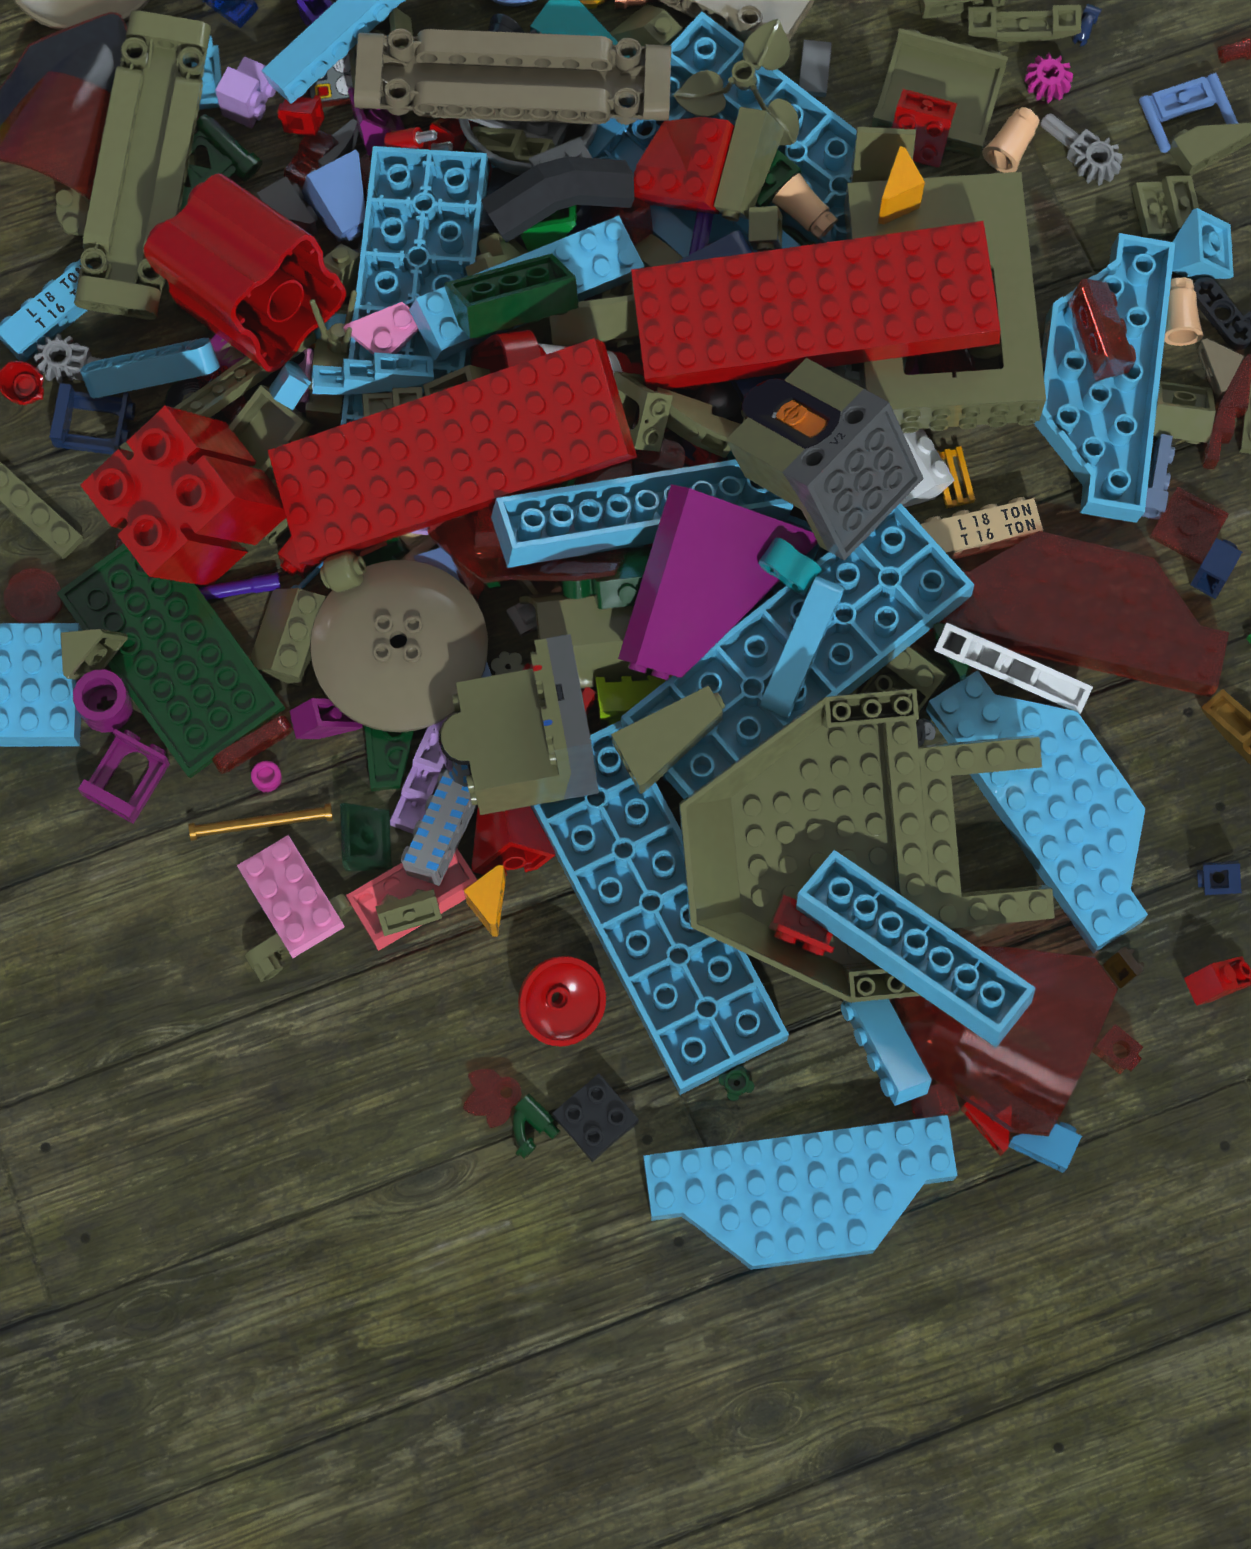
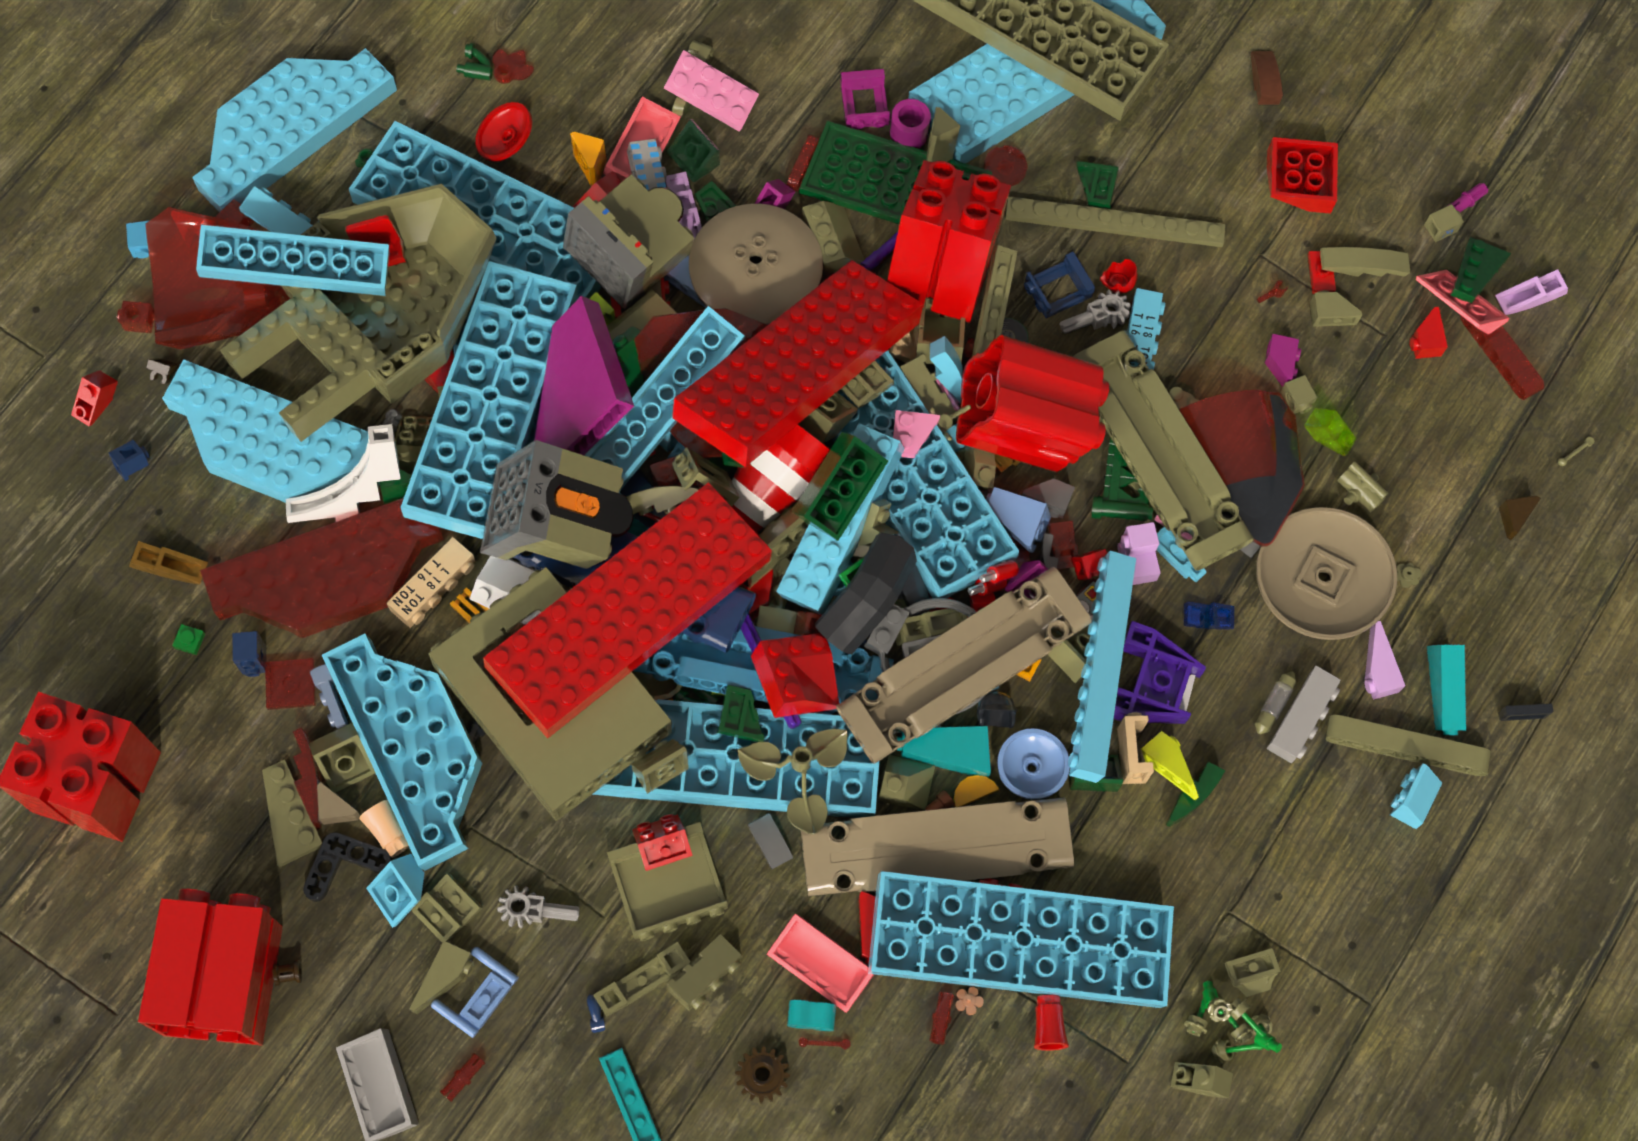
camera: 140 degrees right, 5 degrees down
medium azure beam [80,338,220,398] -> none
pearl gold bar [188,803,333,841] -> none
dark pink tile [251,761,282,792] -> none
medium azure slope [312,352,434,395] -> none
olive head [320,550,366,593] -> none
olive tile [375,889,442,936] -> none
olive plant [491,651,524,675] -> none
black brick [552,1074,639,1162] -> none
olive slope [611,685,725,794] -> none
olive slope [714,107,785,222] -> none
olive brick [749,206,782,252] -> none
teal axle [758,538,822,595] -> none
medium azure beam [760,576,845,718] -> none
light nougat plant [772,173,838,239] -> none
light orange slope [878,146,925,225] -> none
light nougat plant [982,107,1040,173] -> none
dark pink gear [1024,53,1073,104] -> none
clear red slope [1068,279,1136,381] -> none

